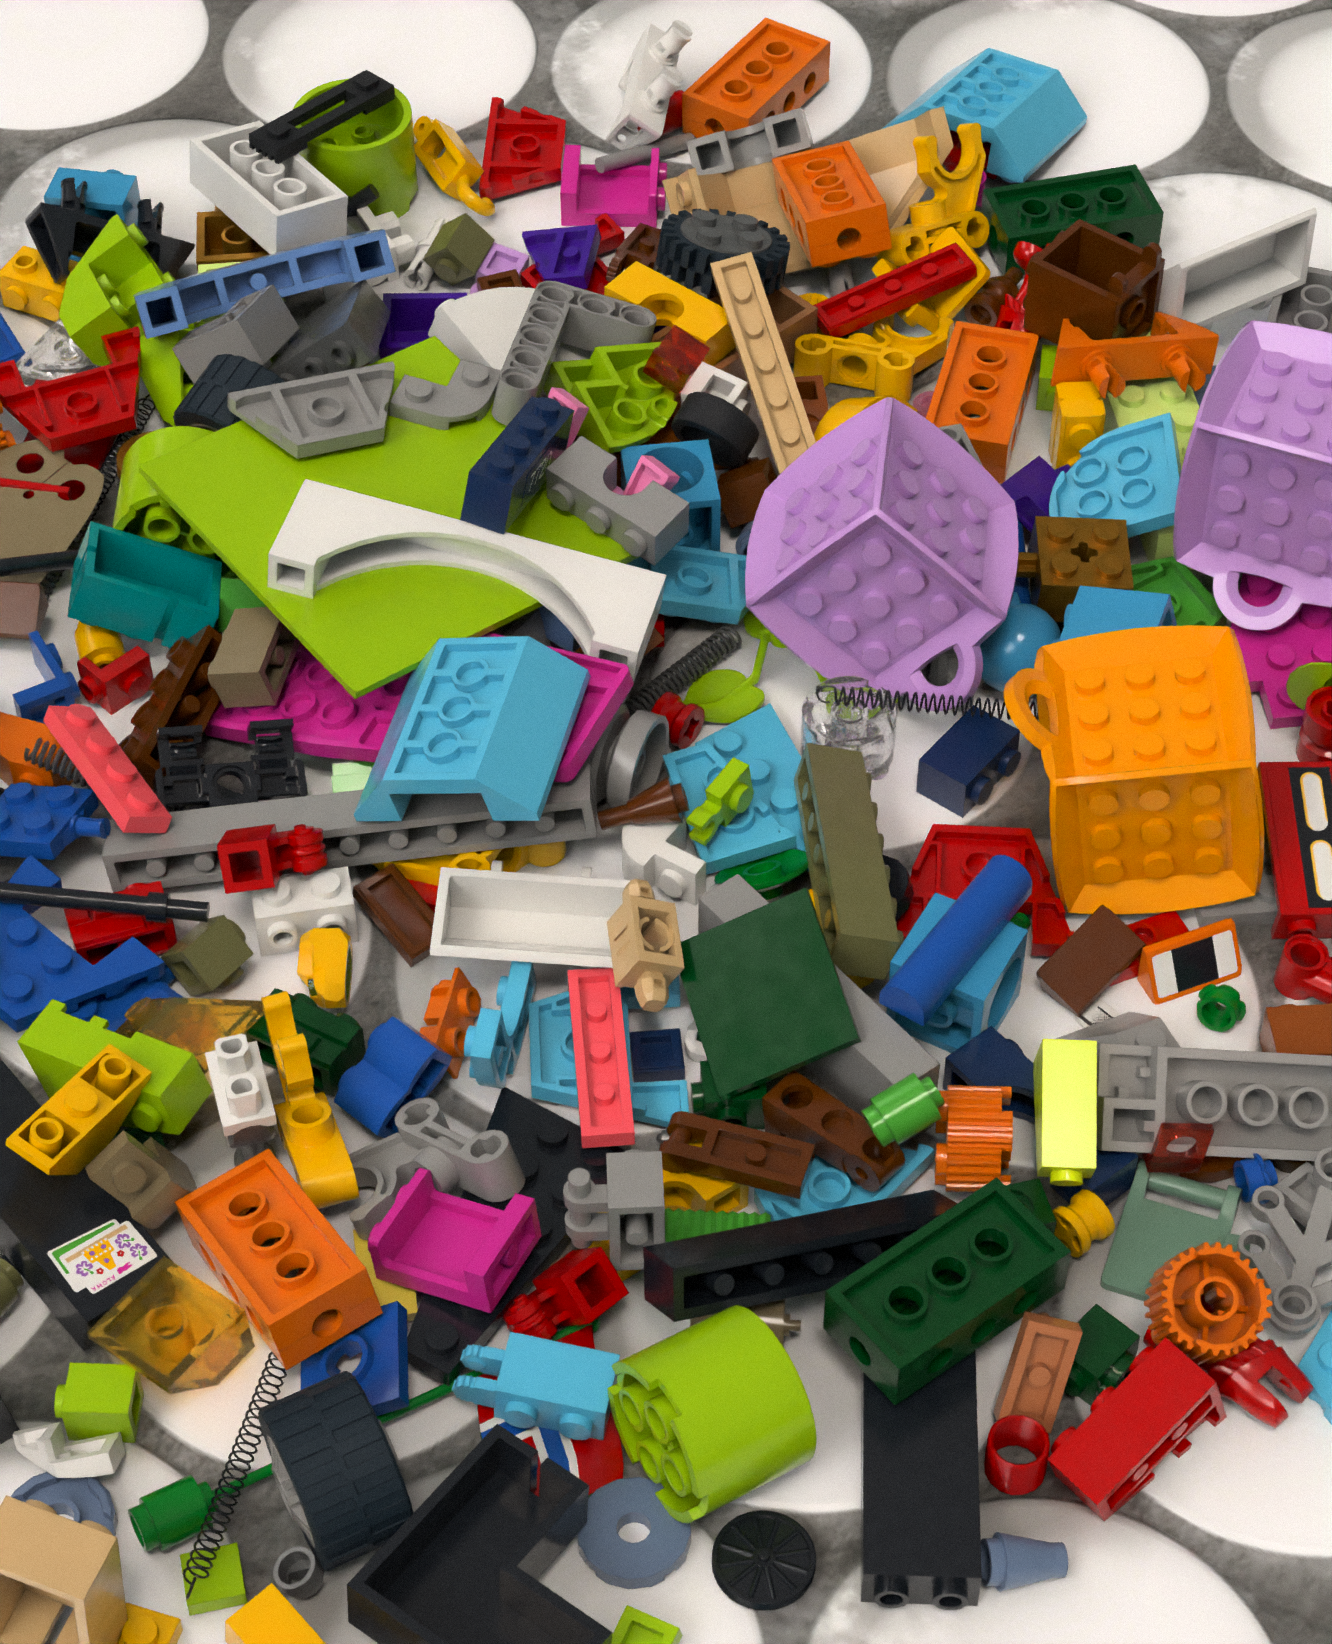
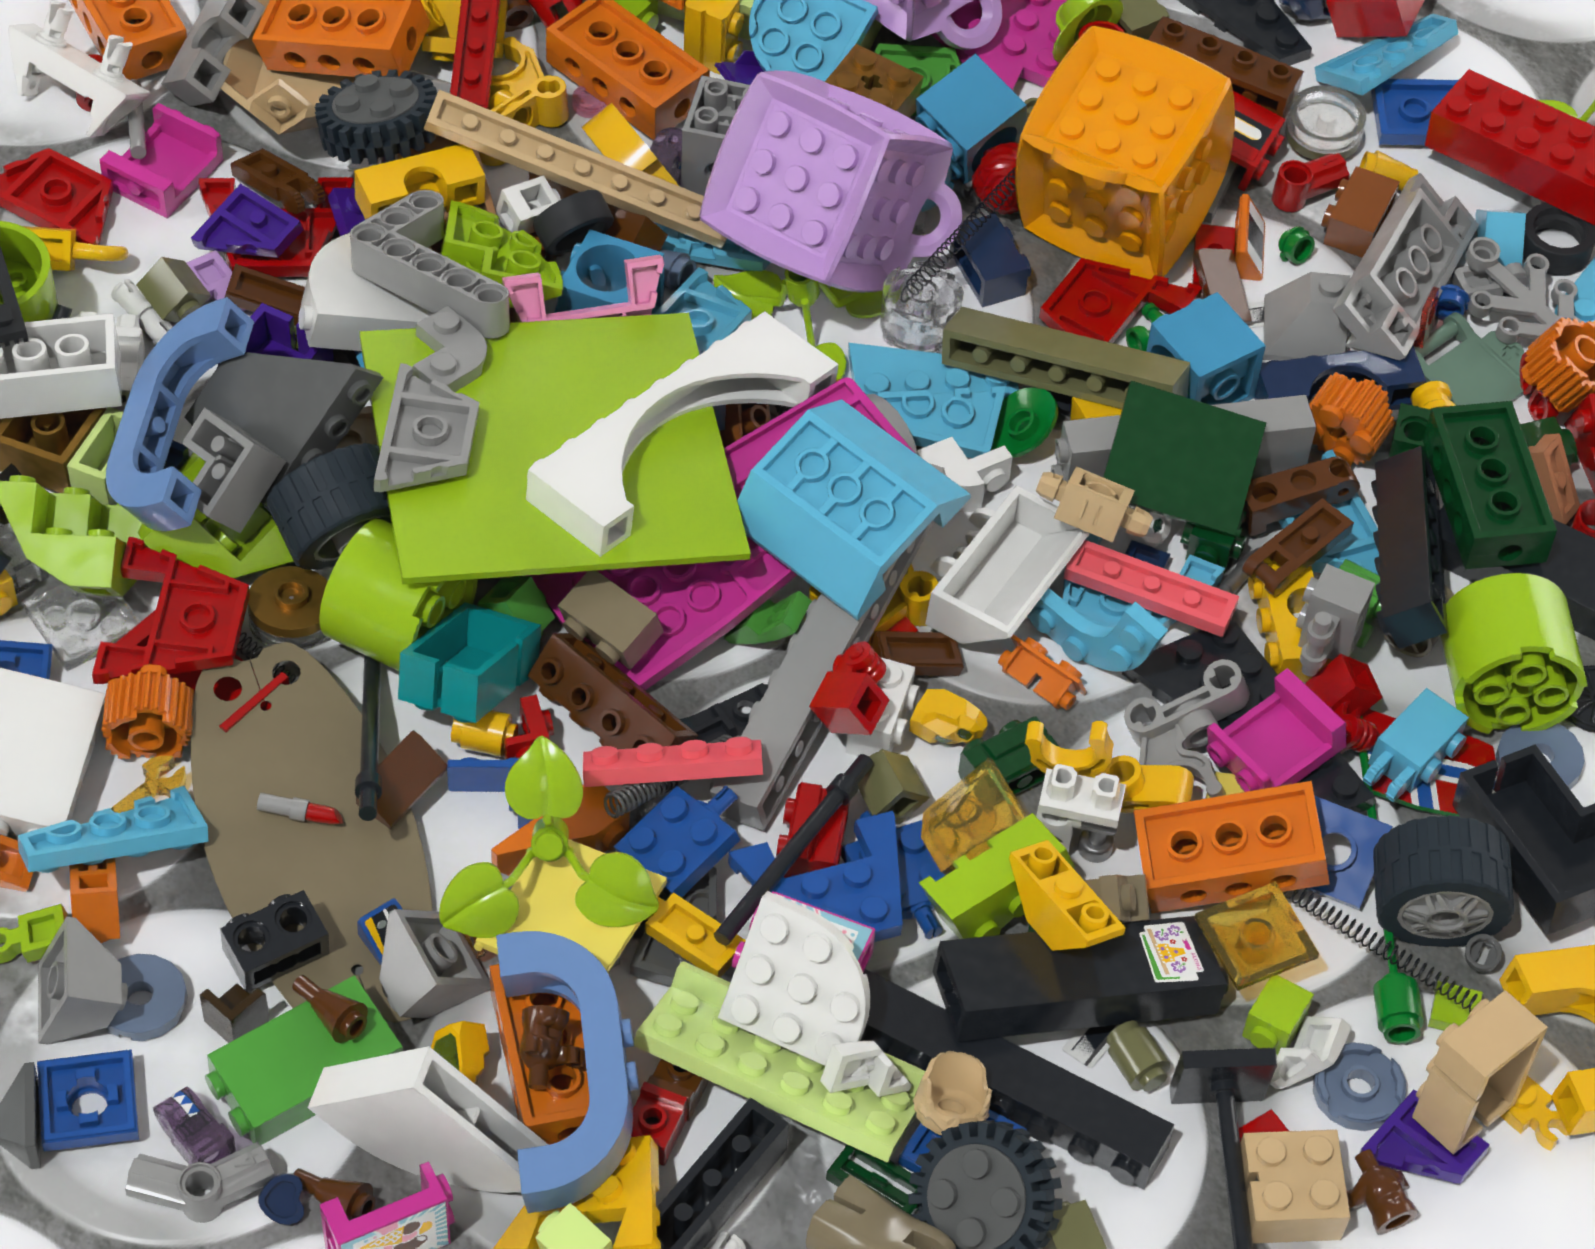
camera: 65 degrees left, 5 degrees up
black piece [153,718,307,808] -> none
blue brick [334,1016,452,1138] -> none
dark blue brick [460,396,574,535] -> none
light grey arch [546,436,690,566] -> none
reddish brown cone [597,776,690,831] -> none
clear red bracket [642,325,710,396] -> none
lime plate [686,757,754,846] -> none
bright green brick [861,1072,945,1148] -> none
blue brick [879,855,1033,1027] -> none
neon yellow slope [1033,1039,1097,1186] -> none

